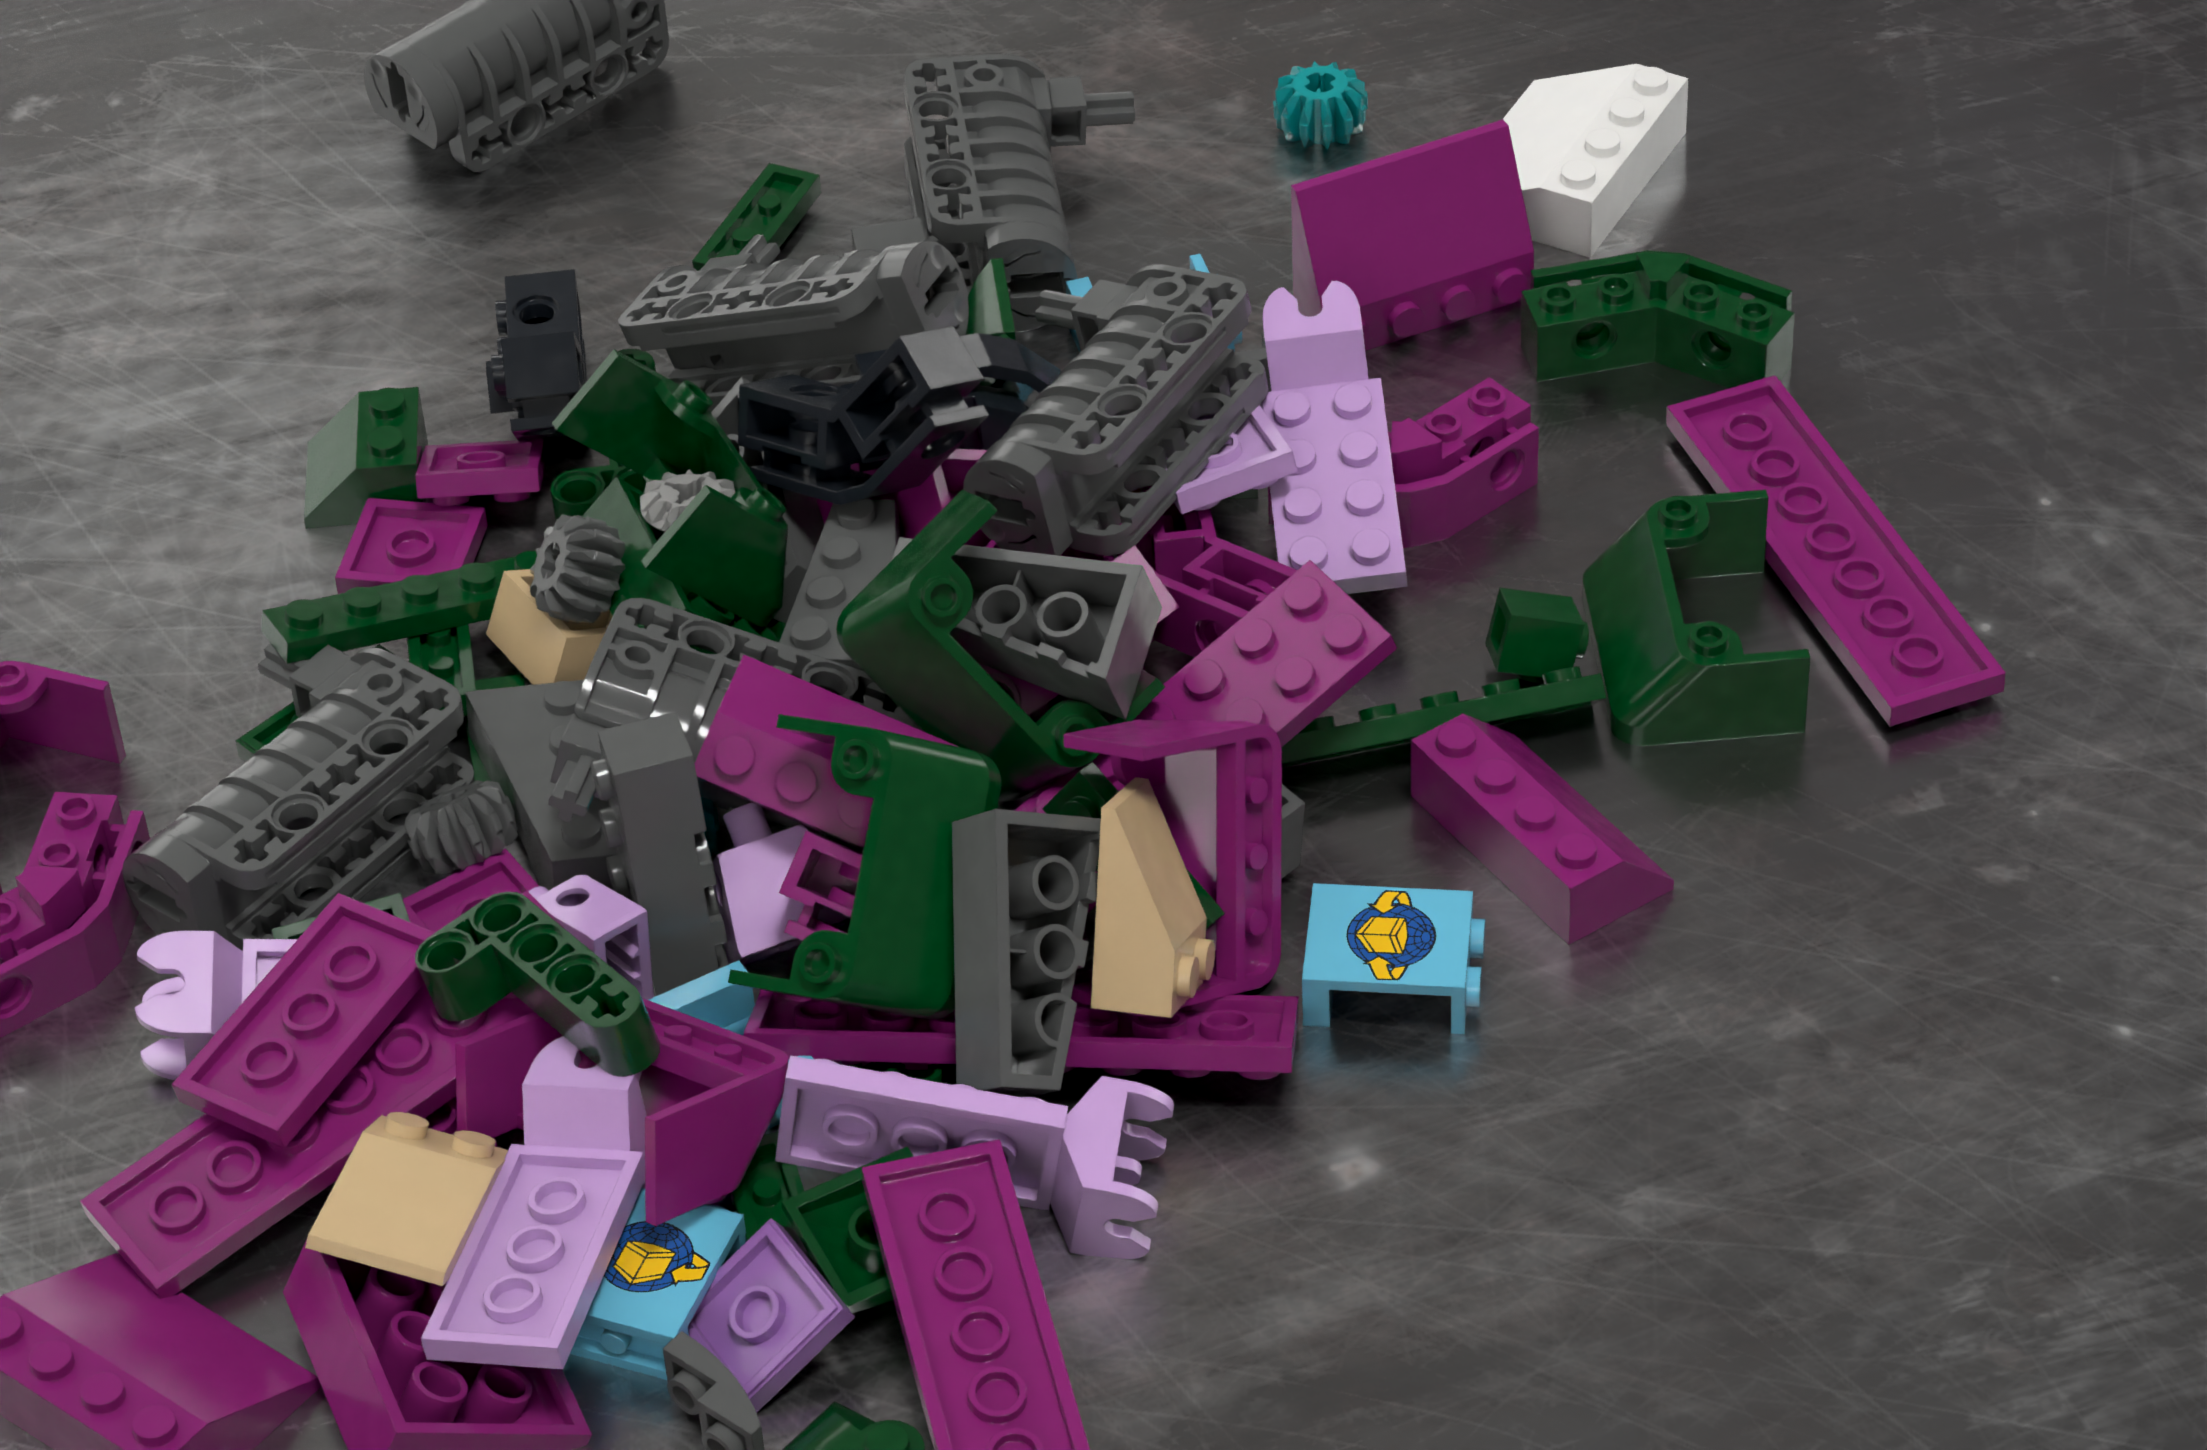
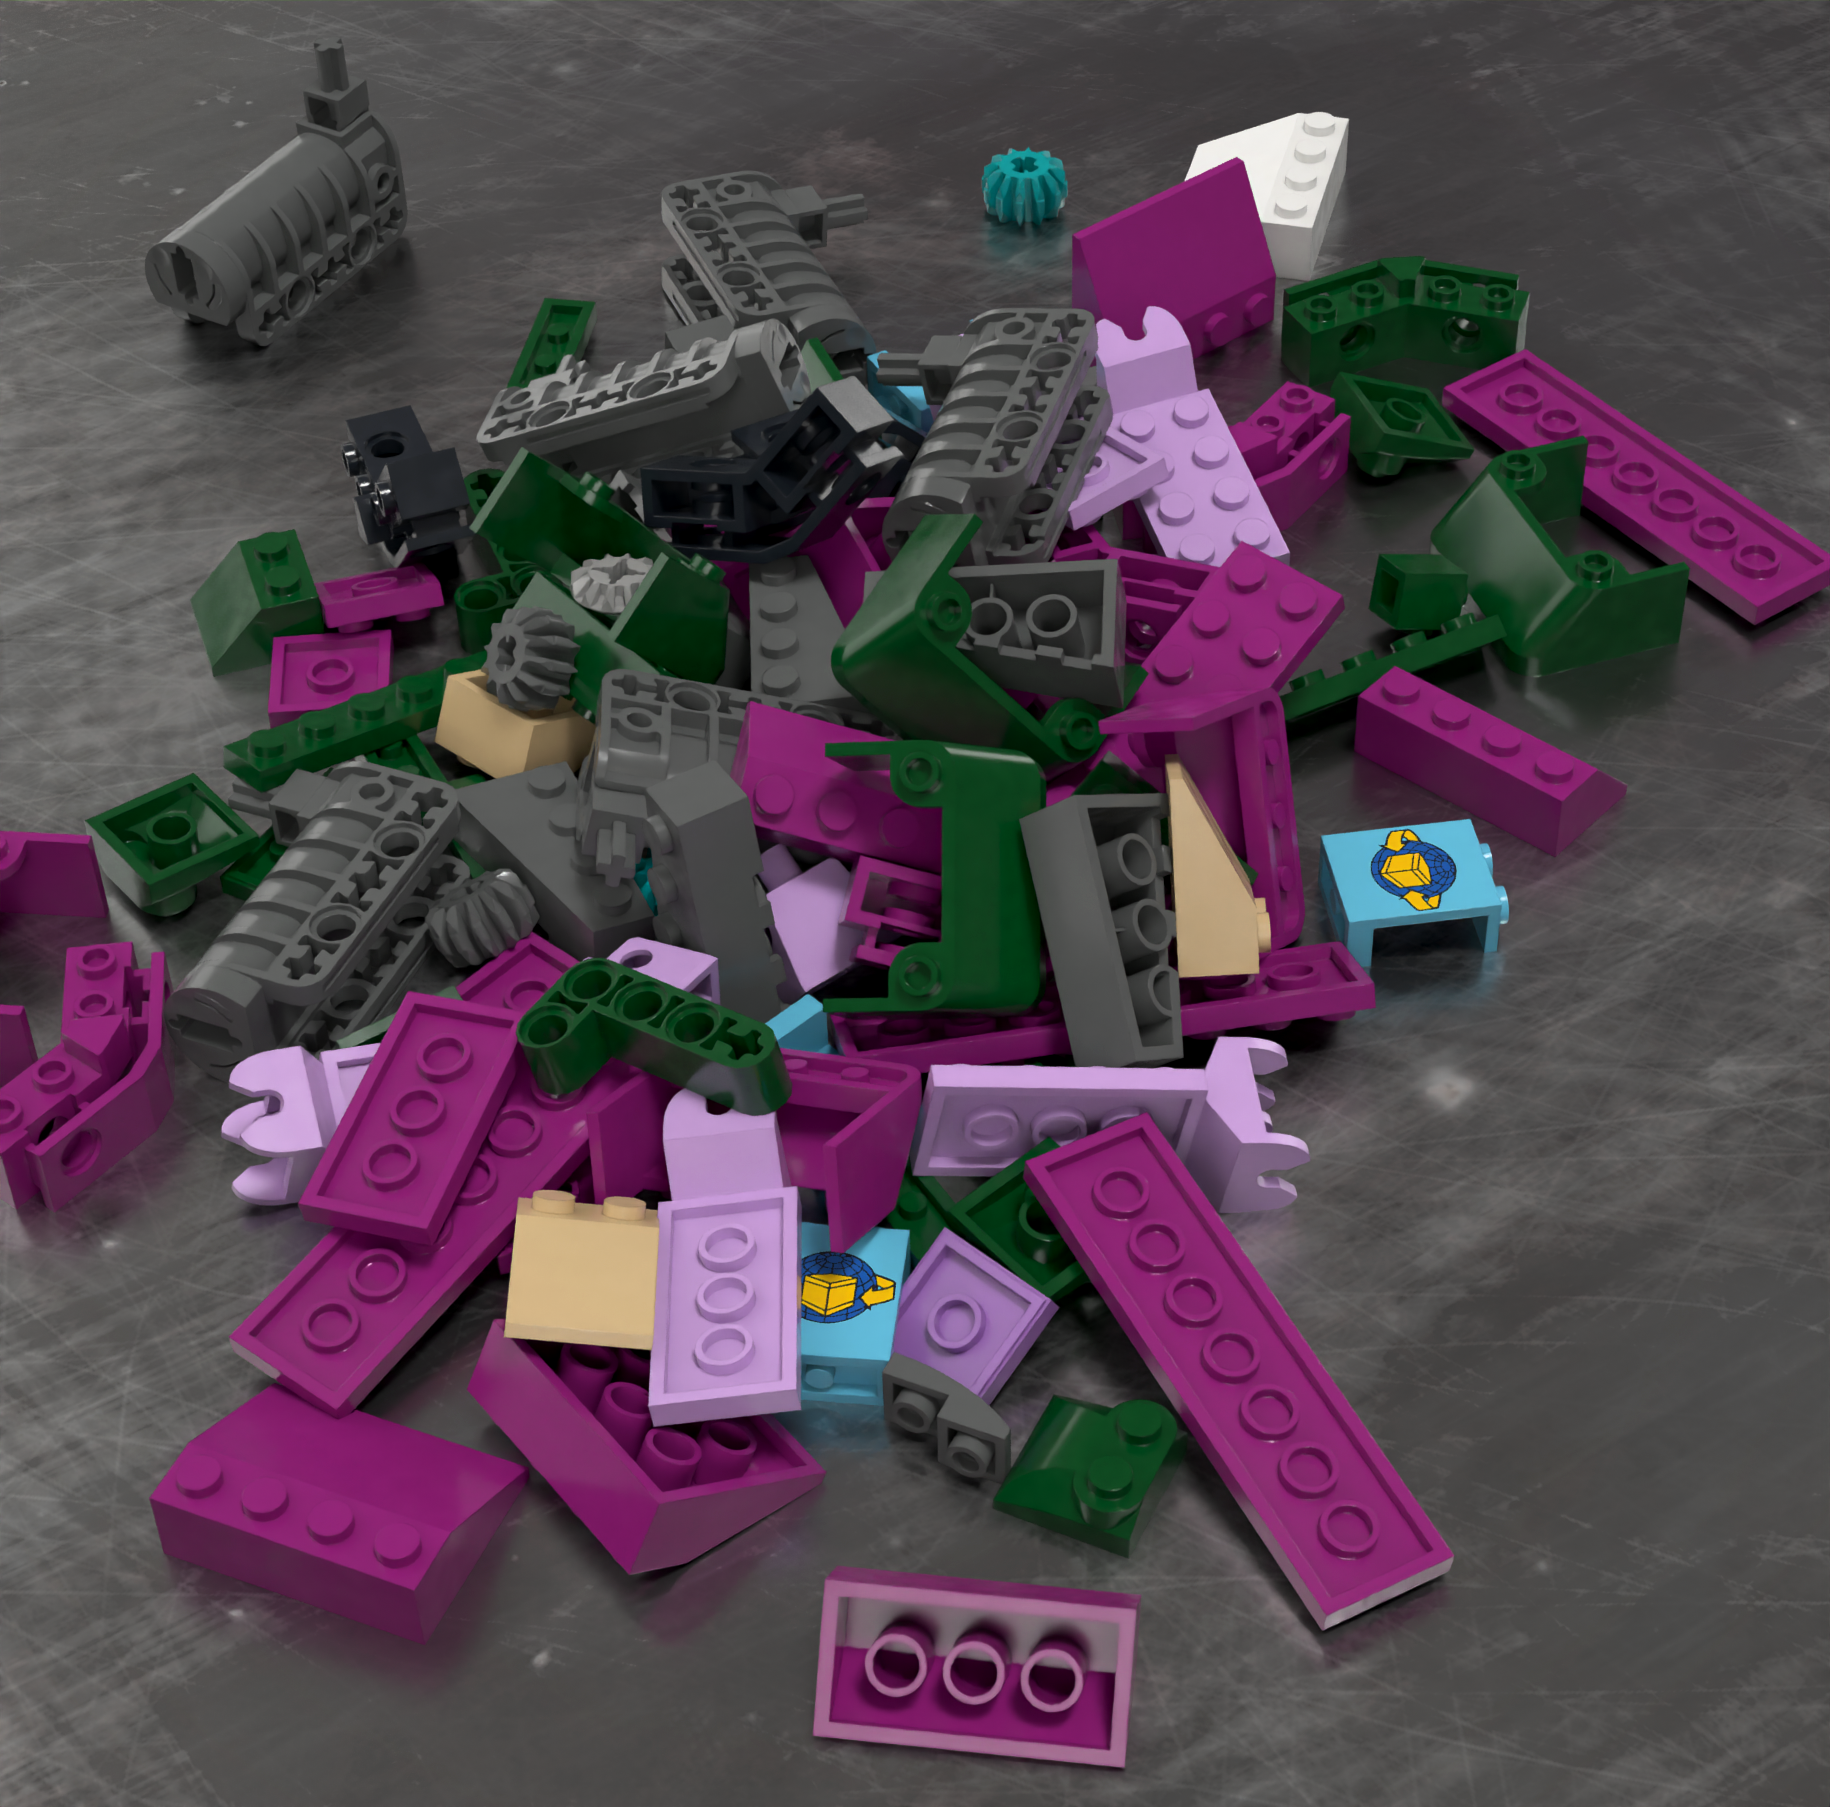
camera: 15 degrees left, 0 degrees up
none -> dark green slope [85,773,260,916]
none -> dark green slope [1330,372,1475,477]

